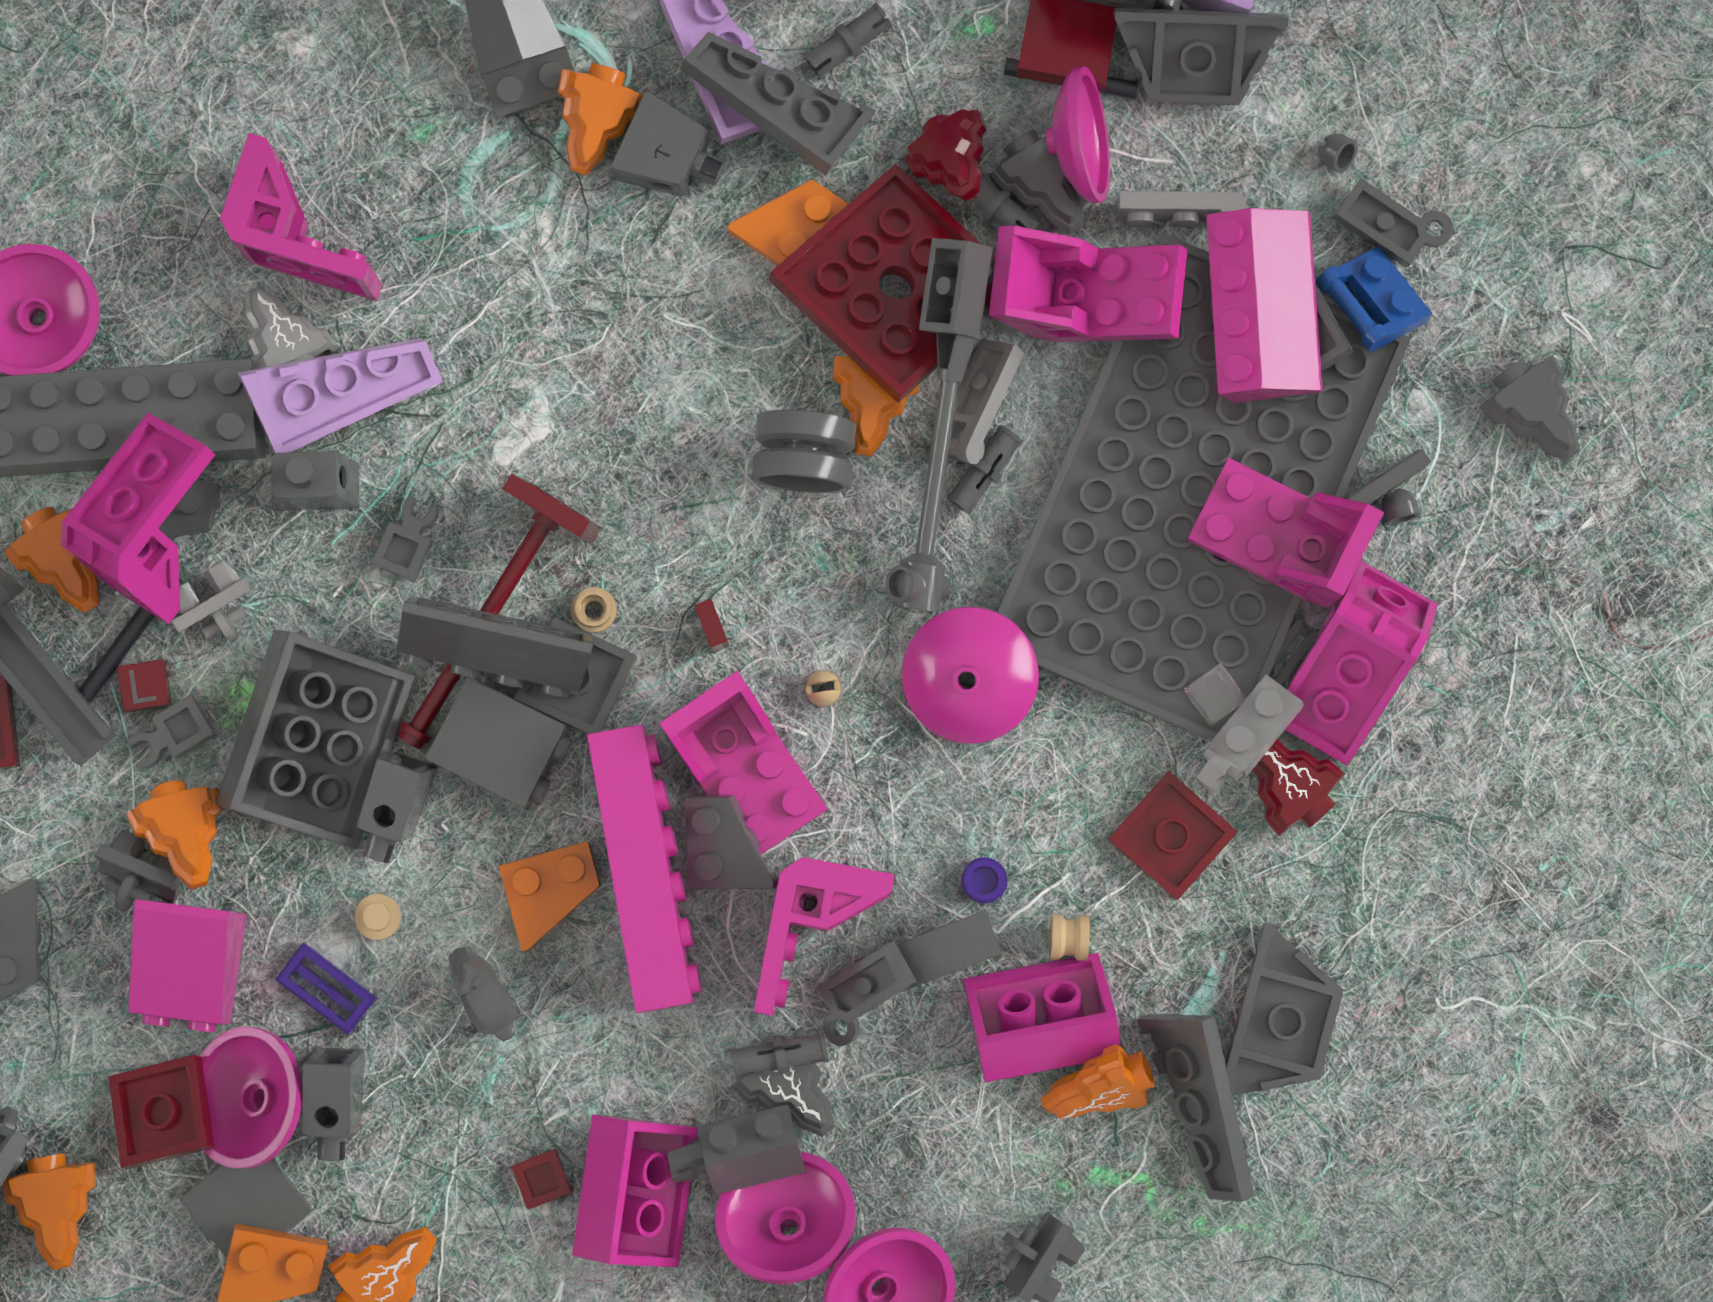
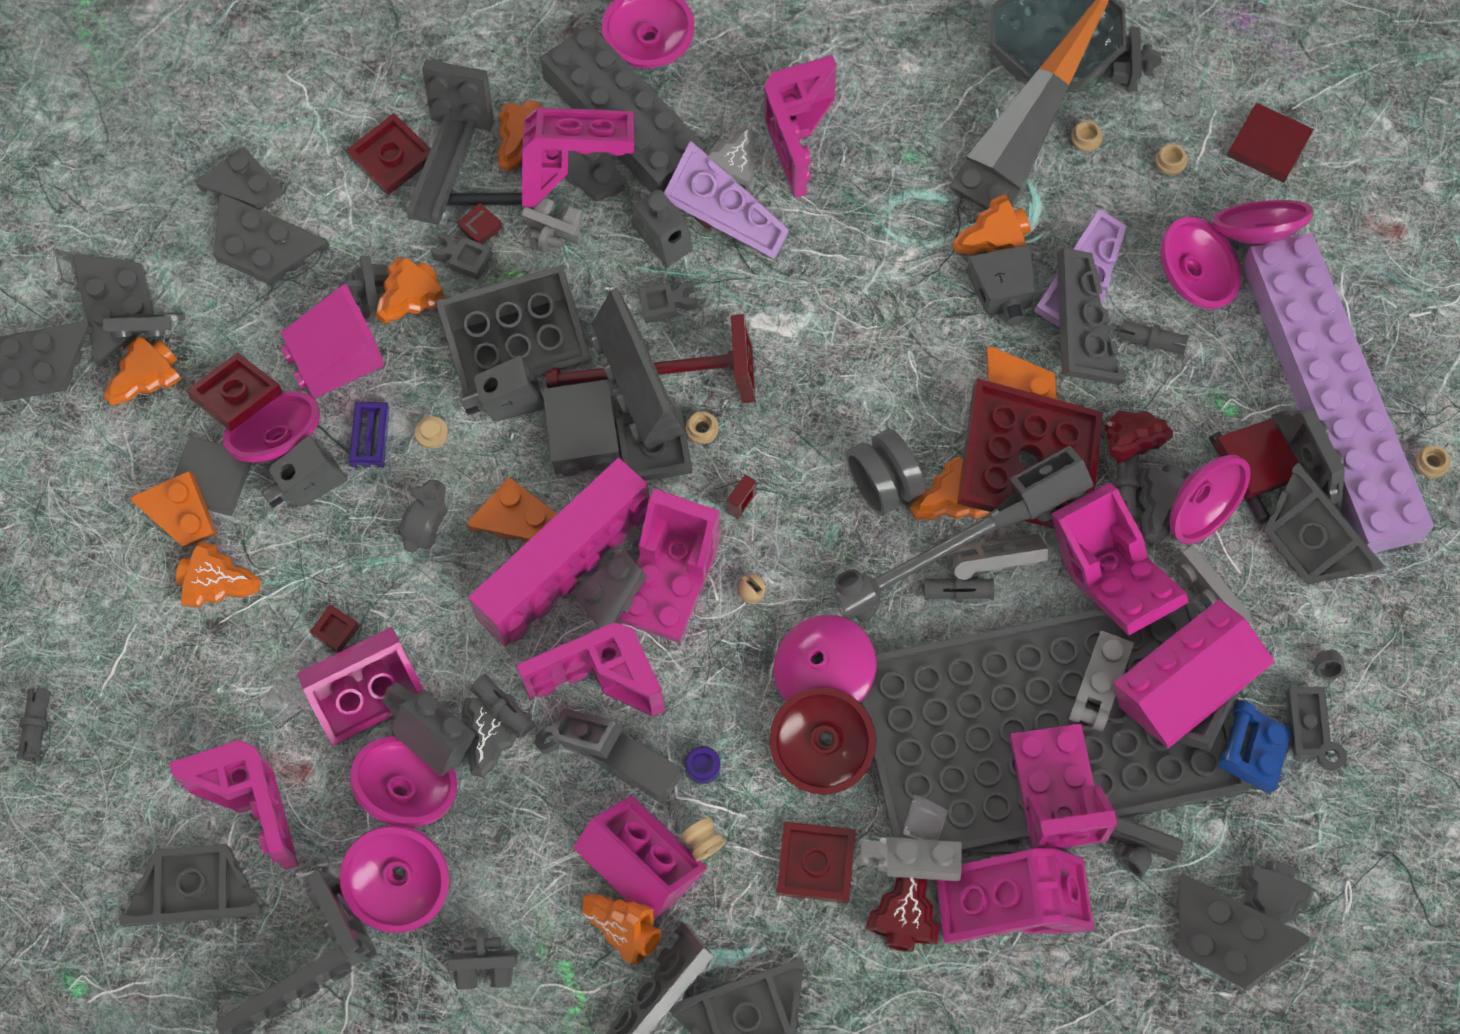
camera: 60 degrees right, 15 degrees down
none -> dark red dish [770,687,877,795]
none -> light grey plate [1068,630,1134,732]
none -> dark grey wing [1178,873,1313,991]

